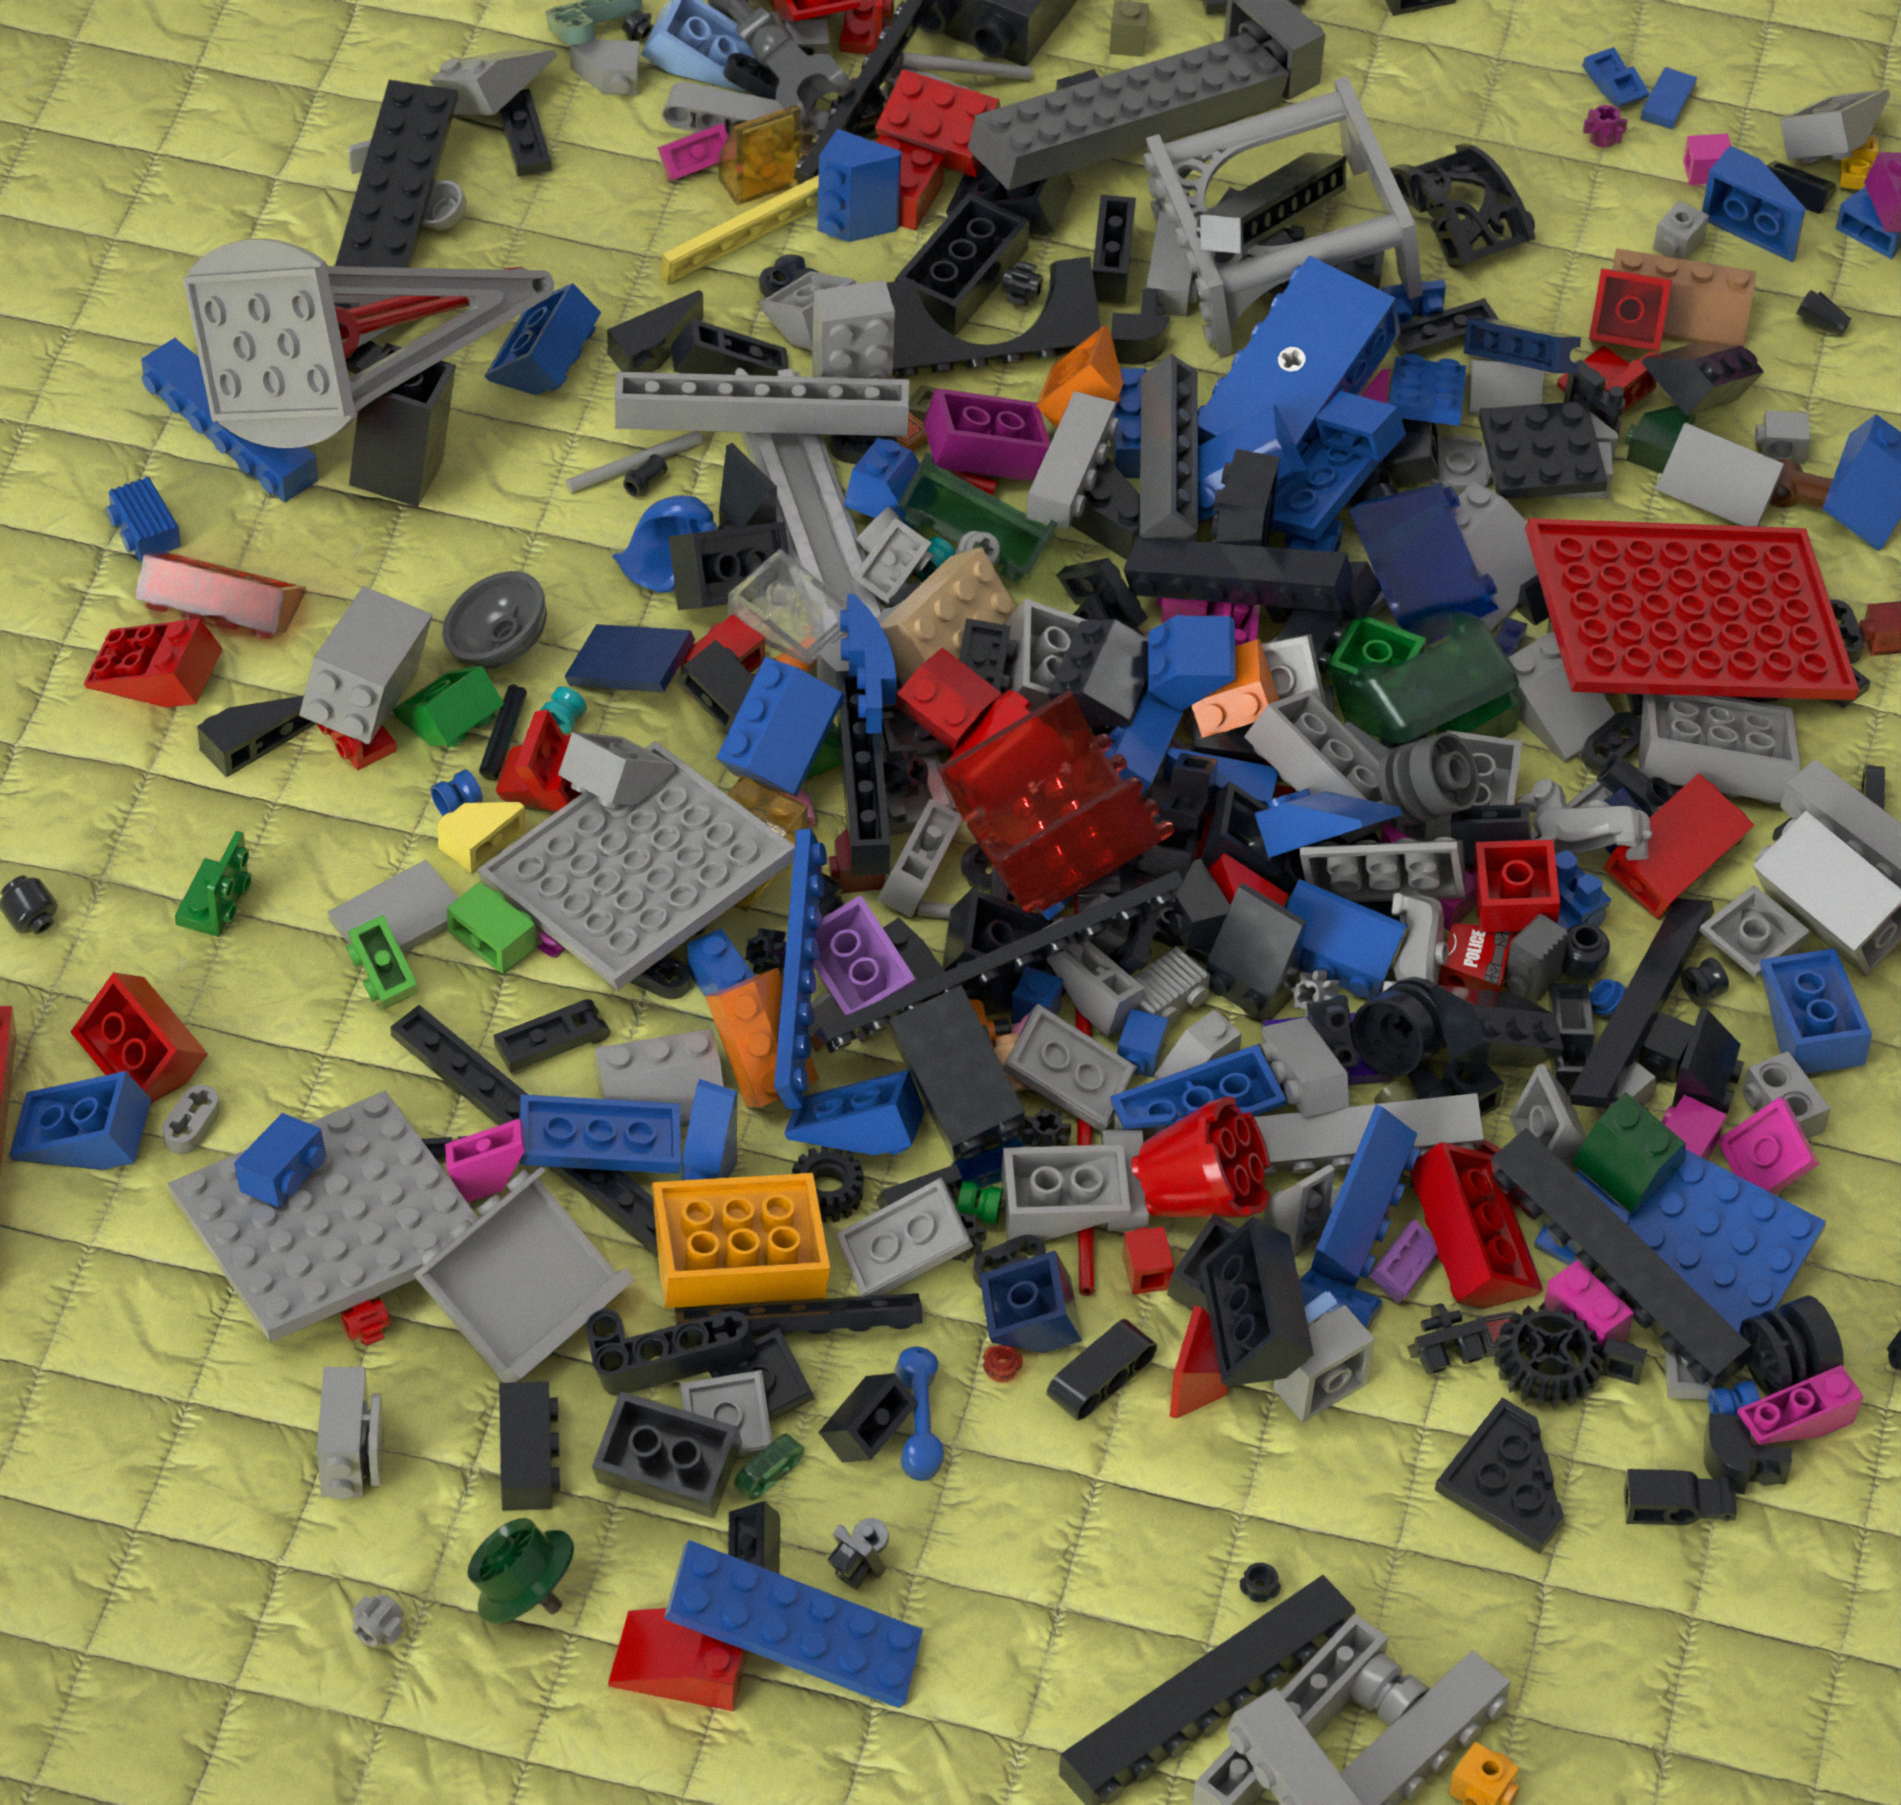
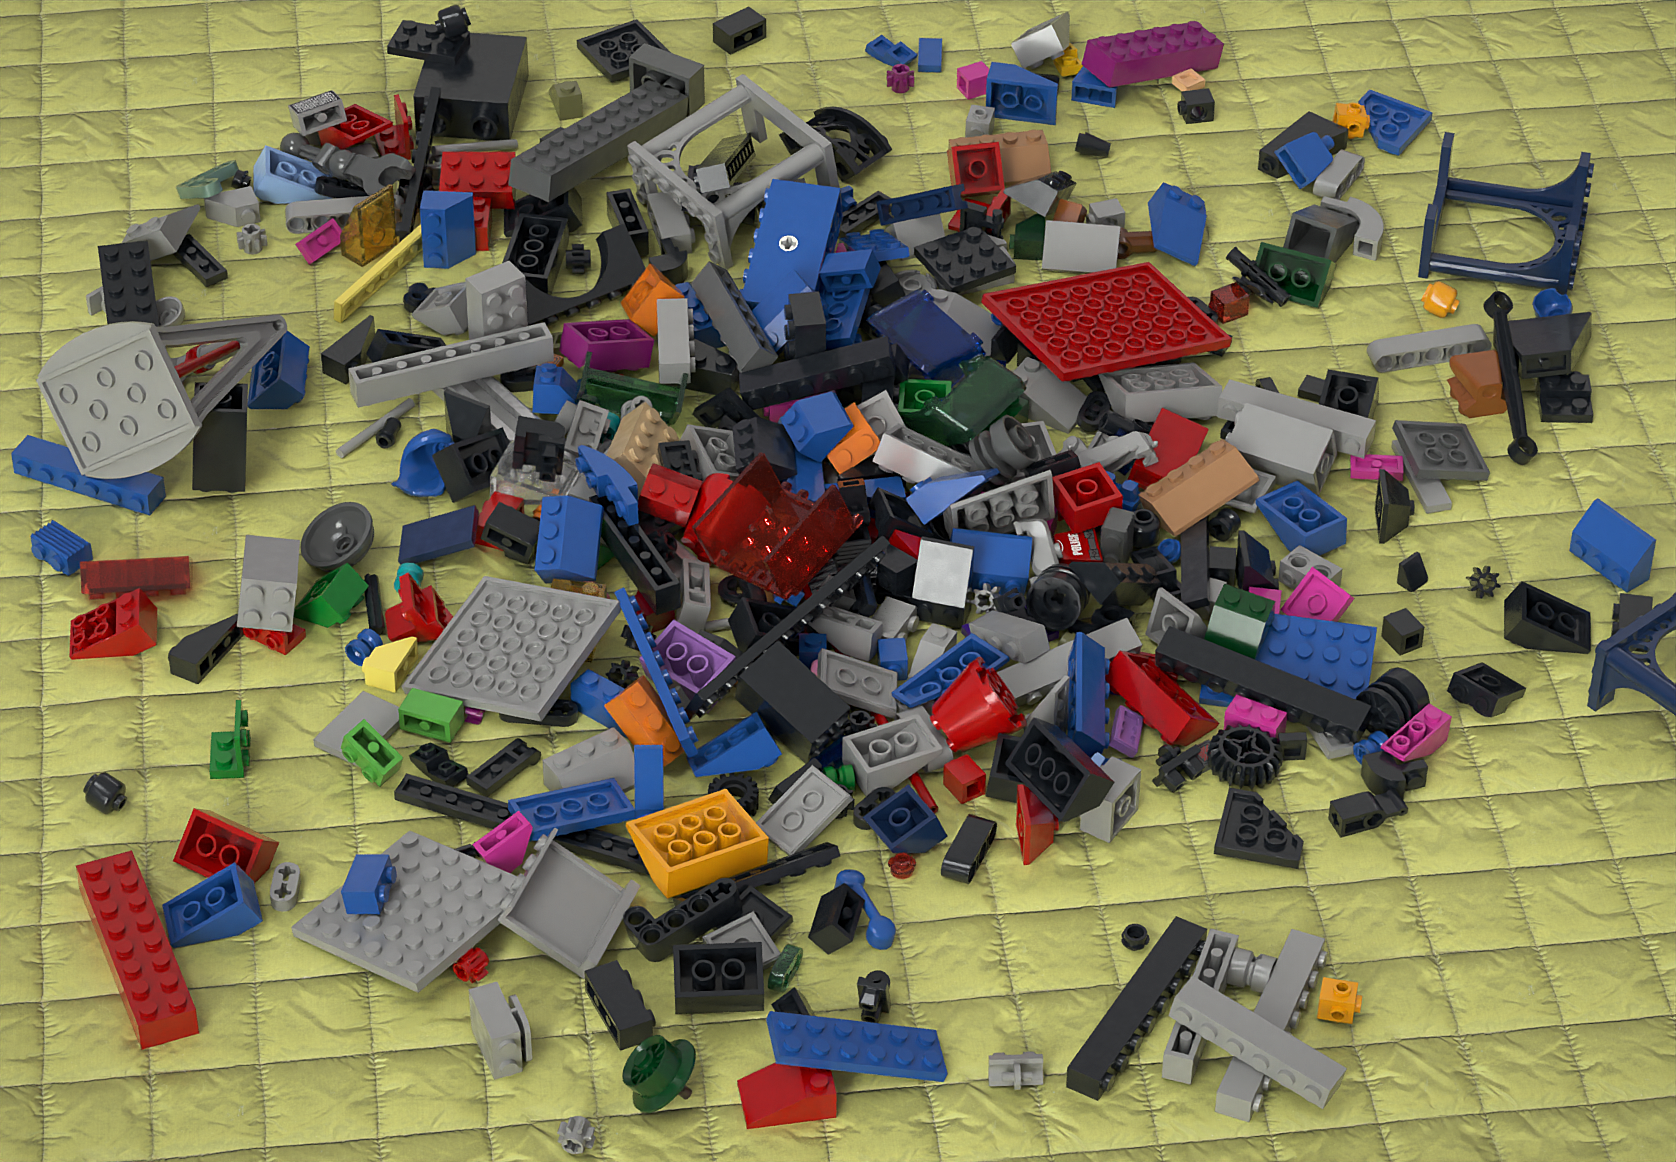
camera: 20 degrees left, 10 degrees down
light grey slope [558,732,675,809] -> none
none -> light grey gear [237,224,267,255]
none -> black slope [409,742,469,787]
none -> black hips [512,416,566,482]
none -> light grey hips [988,1052,1043,1090]
none -> dark orange brick [1053,199,1088,223]
none -> medium nougat slope [1138,439,1260,537]
none -> black brick [1381,608,1425,656]

